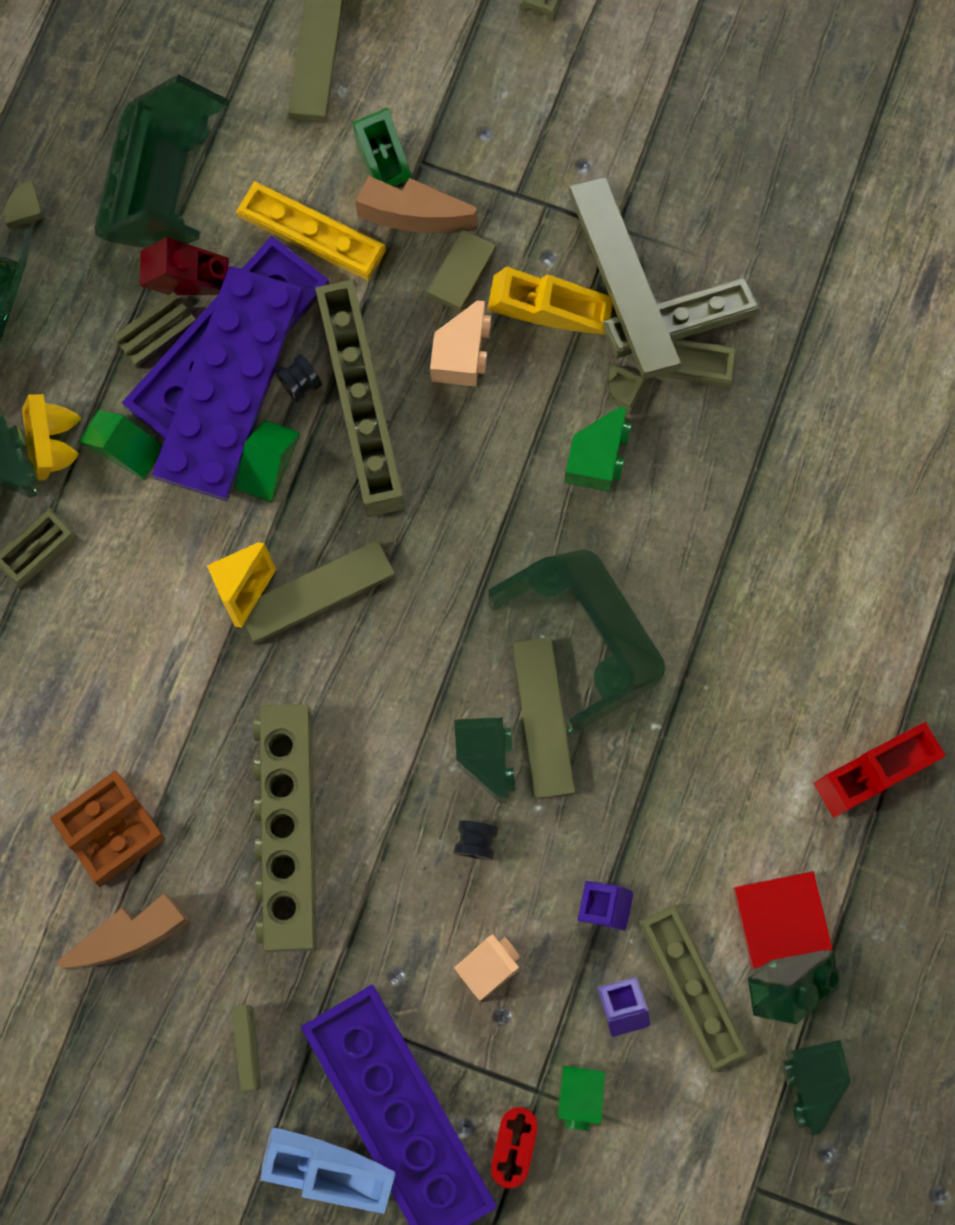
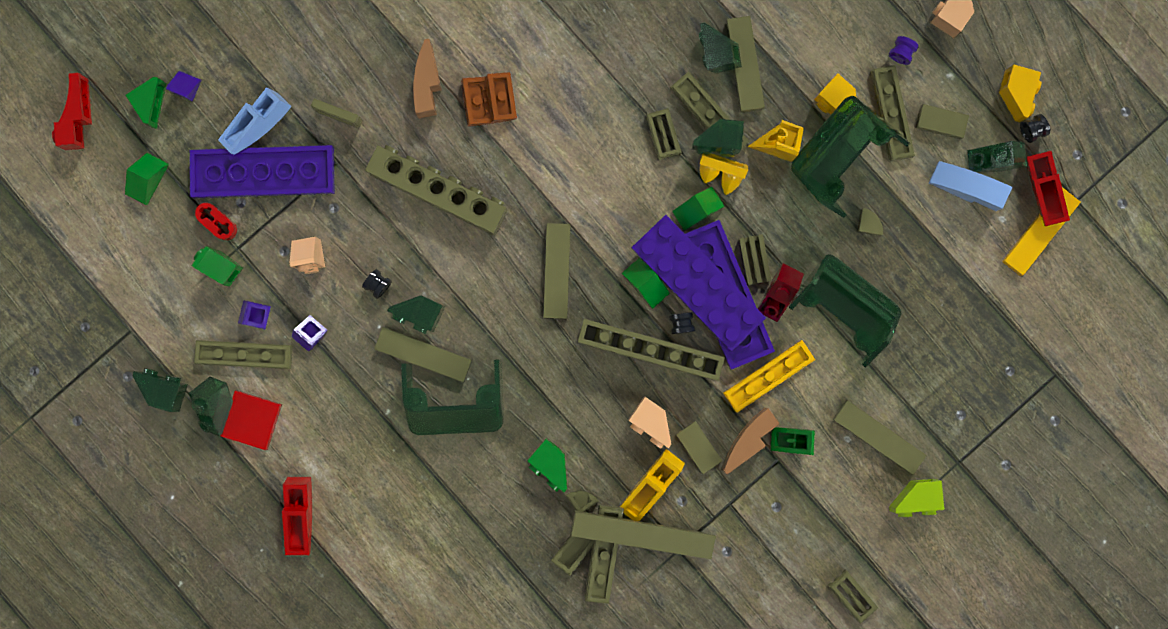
camera: 115 degrees right, 10 degrees up
yellow slope [207,542,277,628] -> none

